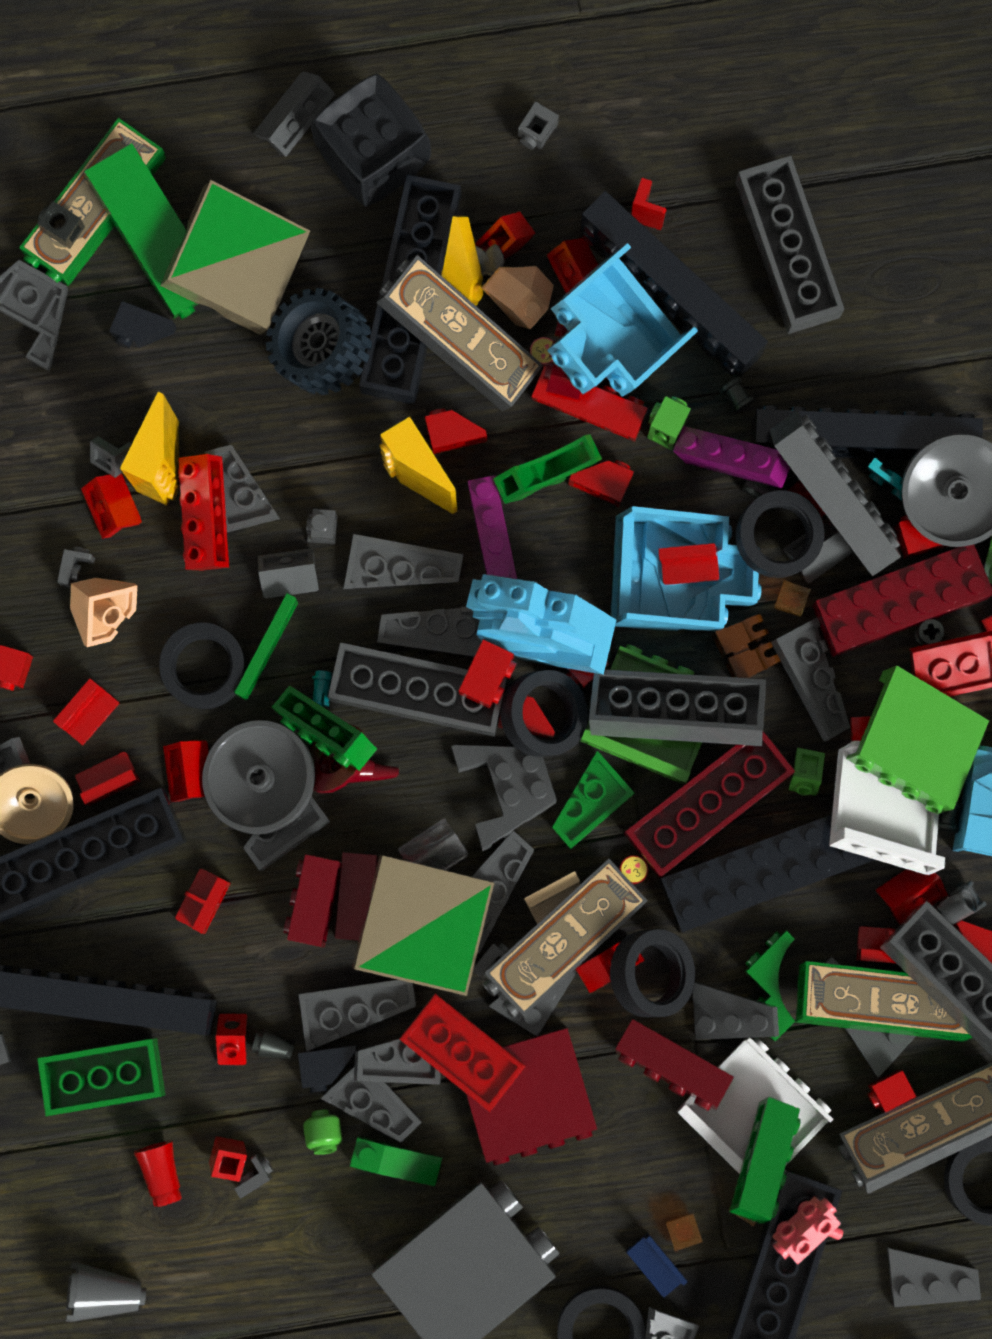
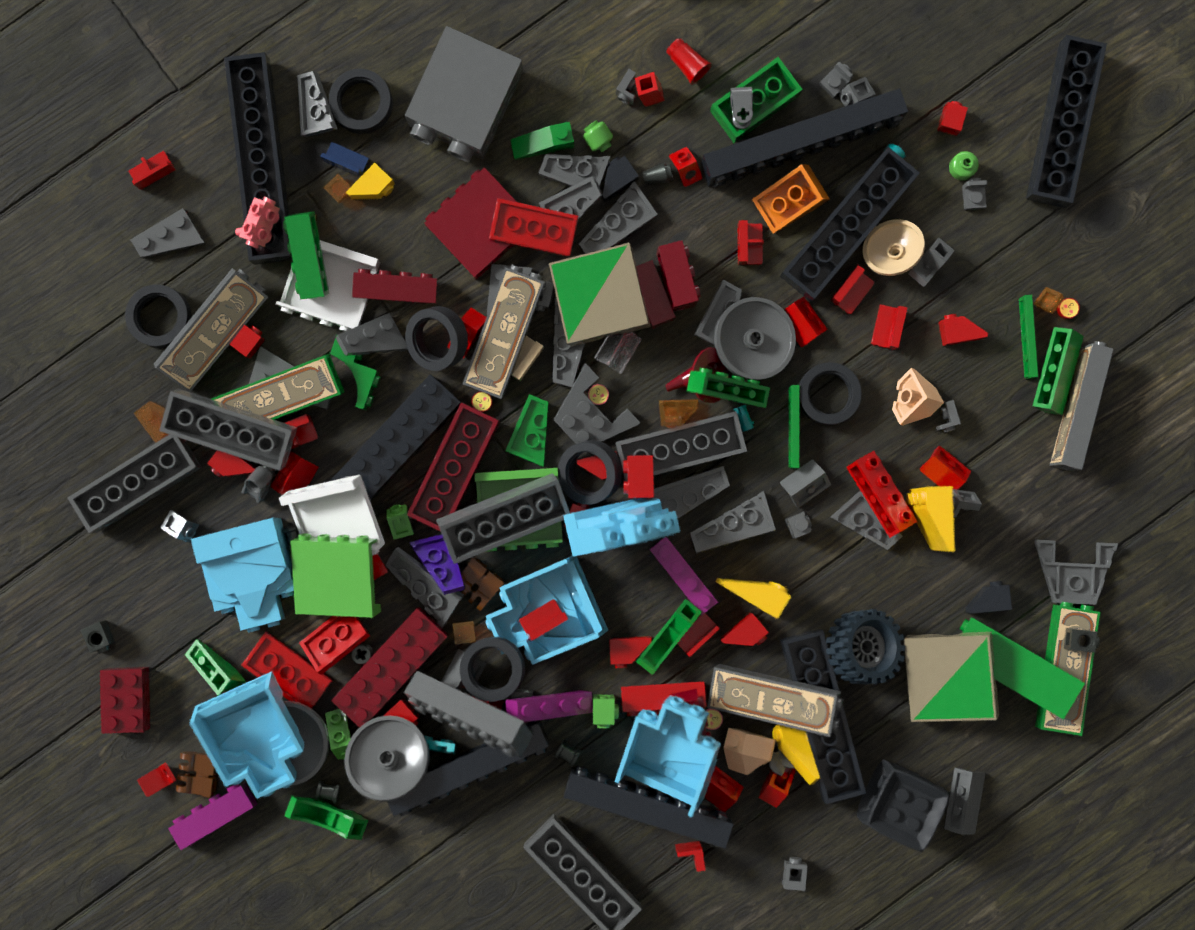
camera: 150 degrees right, 5 degrees up
none -> yellow slope [346,163,395,199]
none -> dark purple wing [410,534,465,595]
none -> light yellow tile [588,384,609,405]
none -> clear orange wing [659,399,698,428]
none -> red panel [677,613,720,657]
none -> dark grey piece [730,87,753,129]
none -> orange slope [752,164,830,234]

